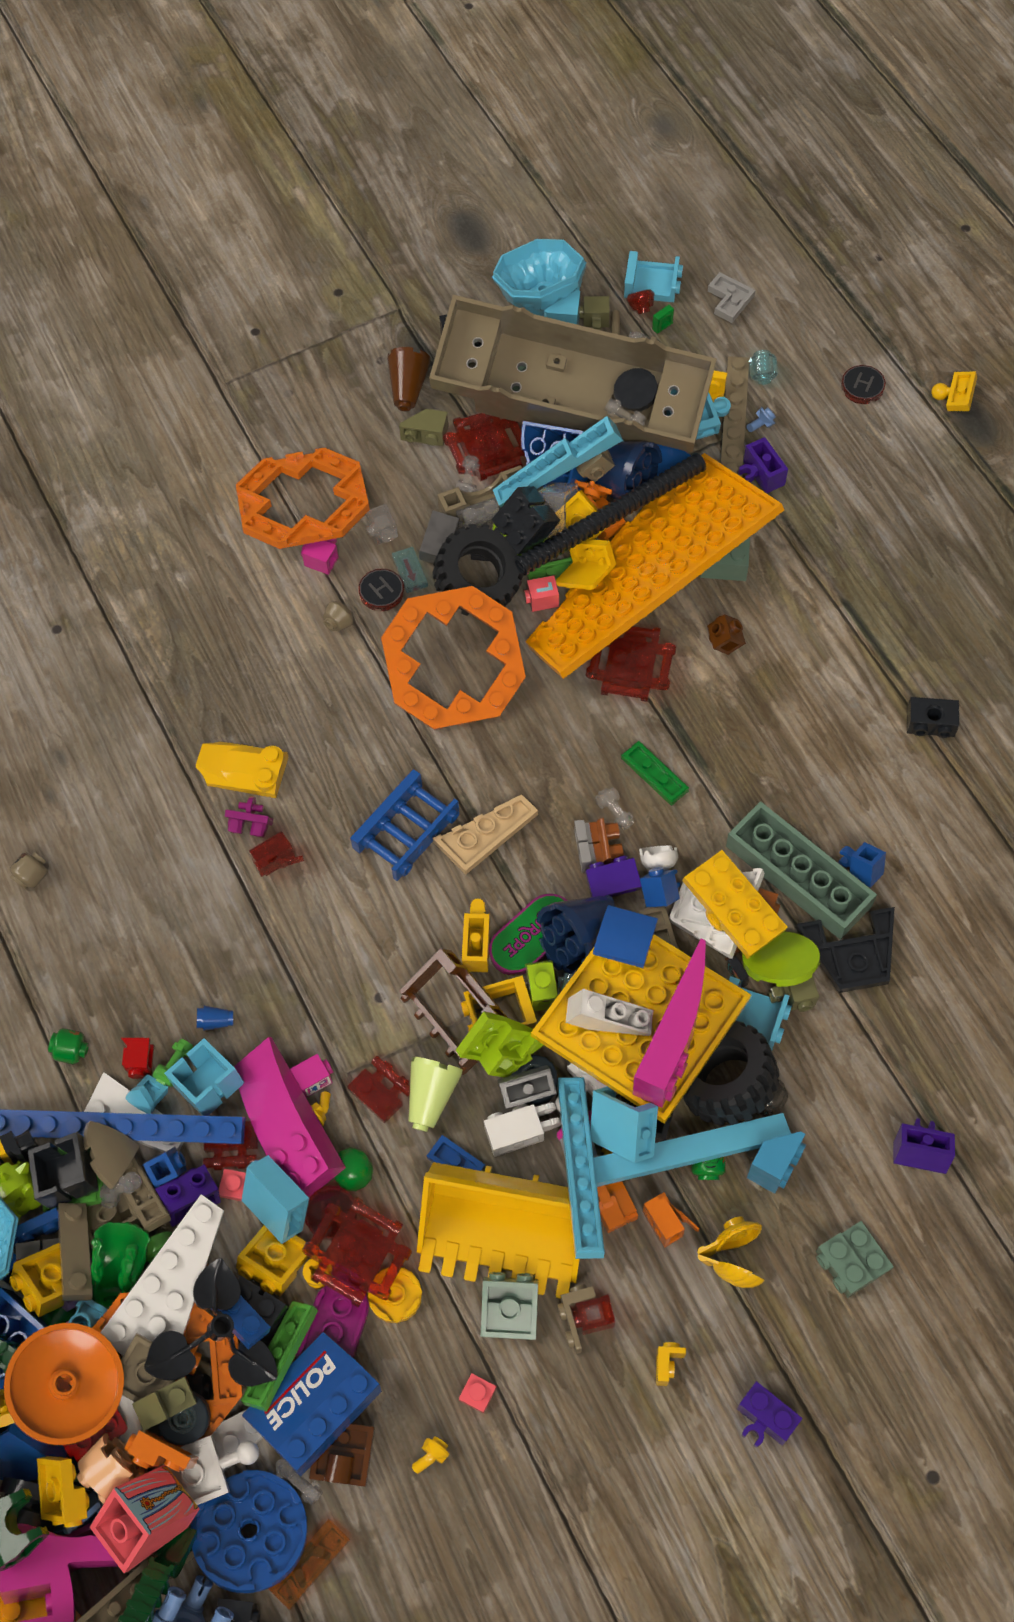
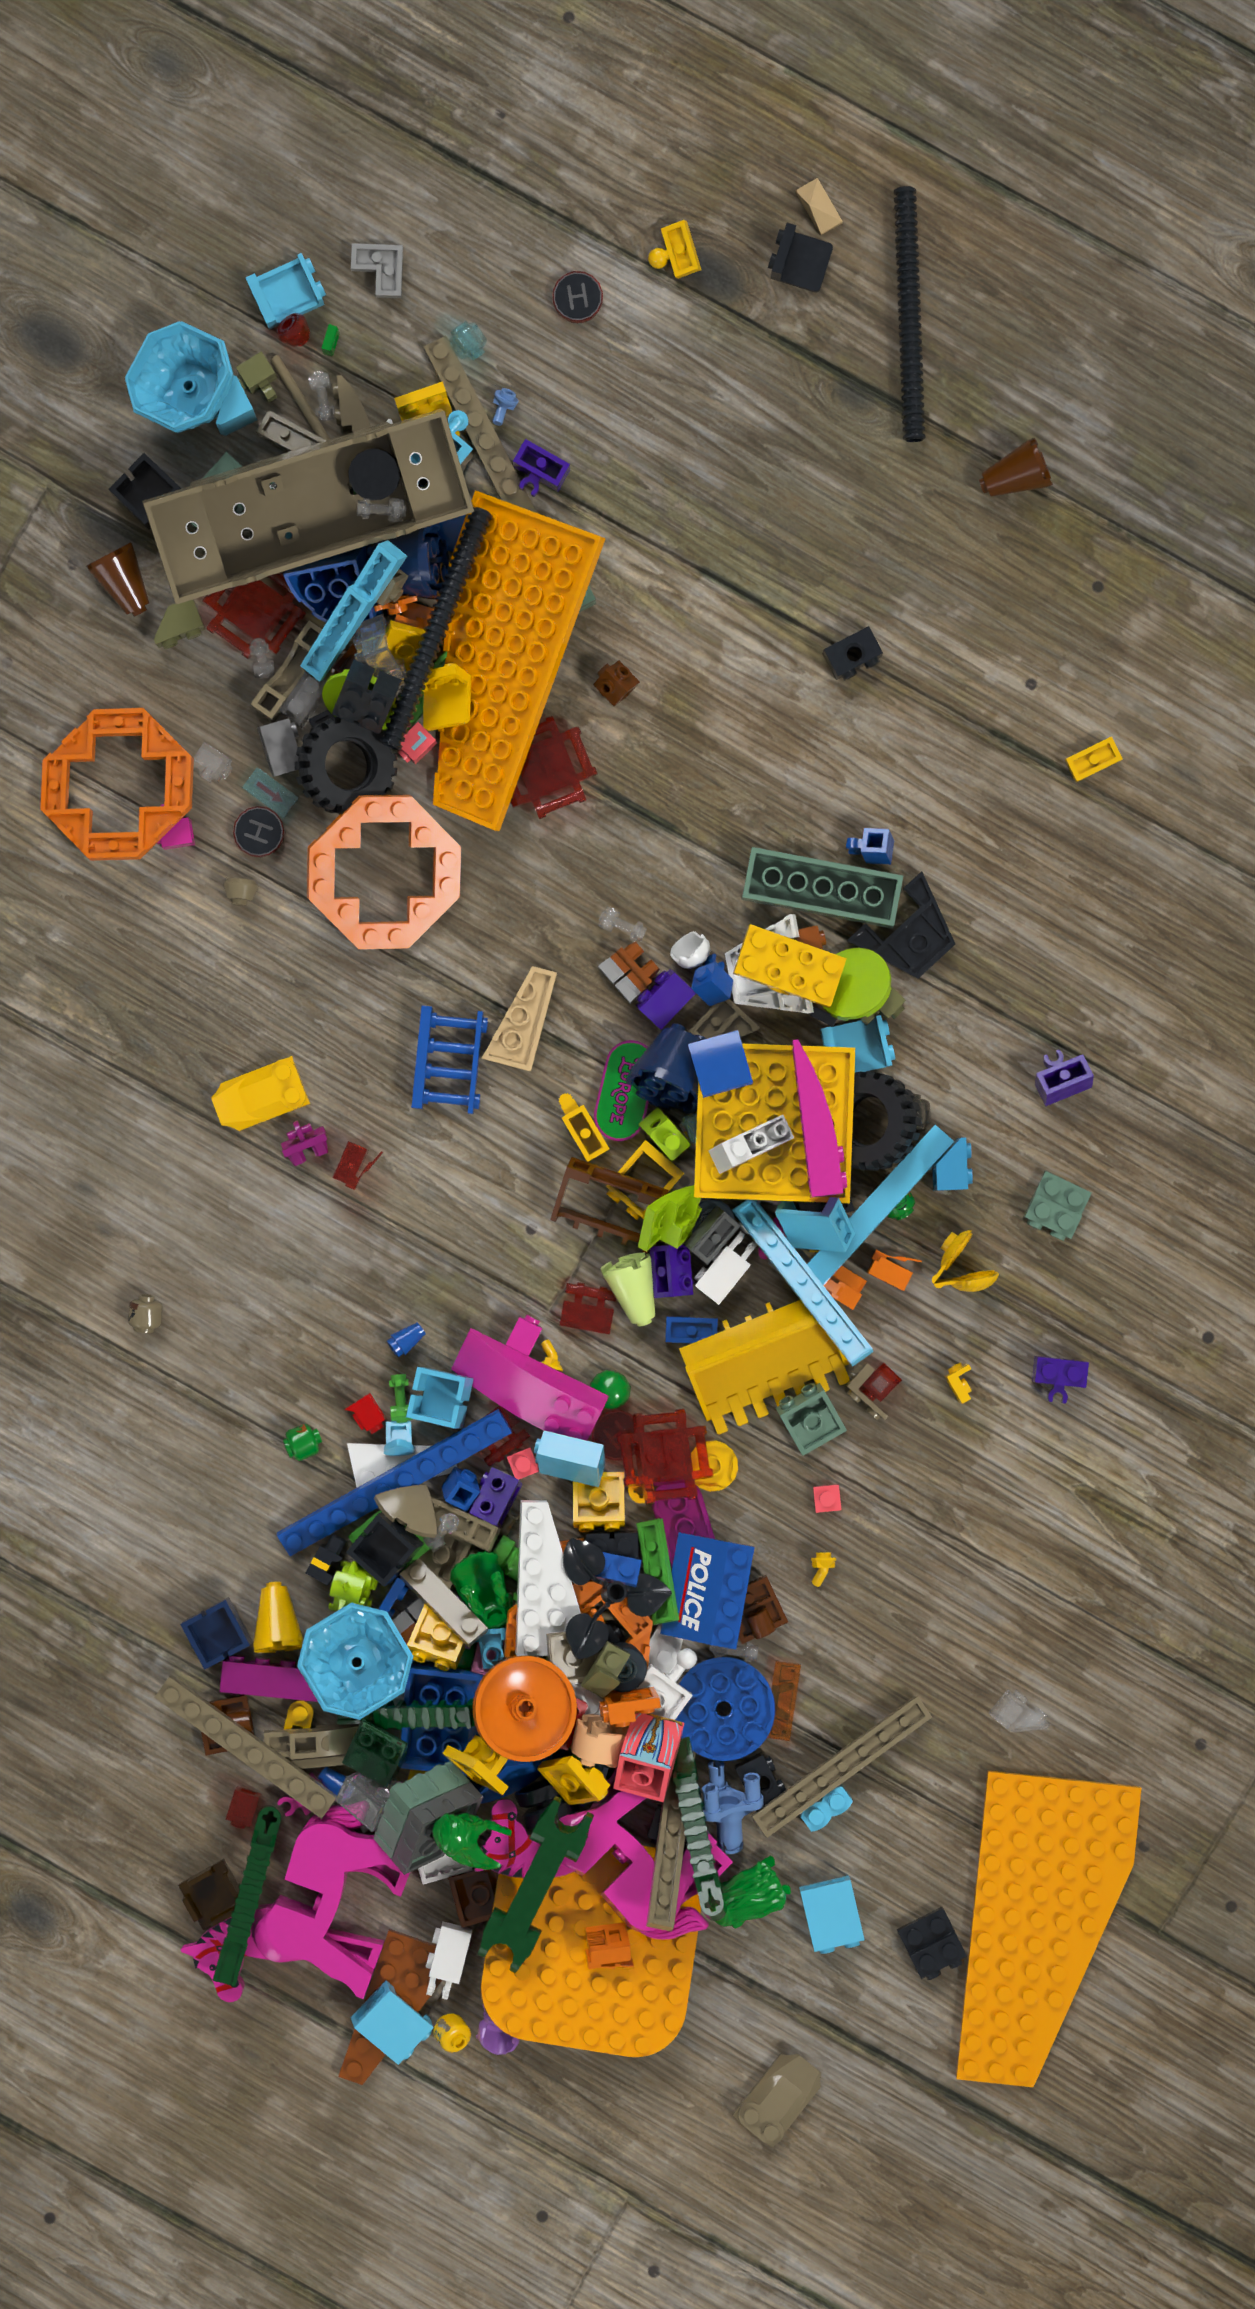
camera: 35 degrees left, 25 degrees up
green tile [621,741,689,806] -> none
none -> dark purple brick [650,1244,693,1298]

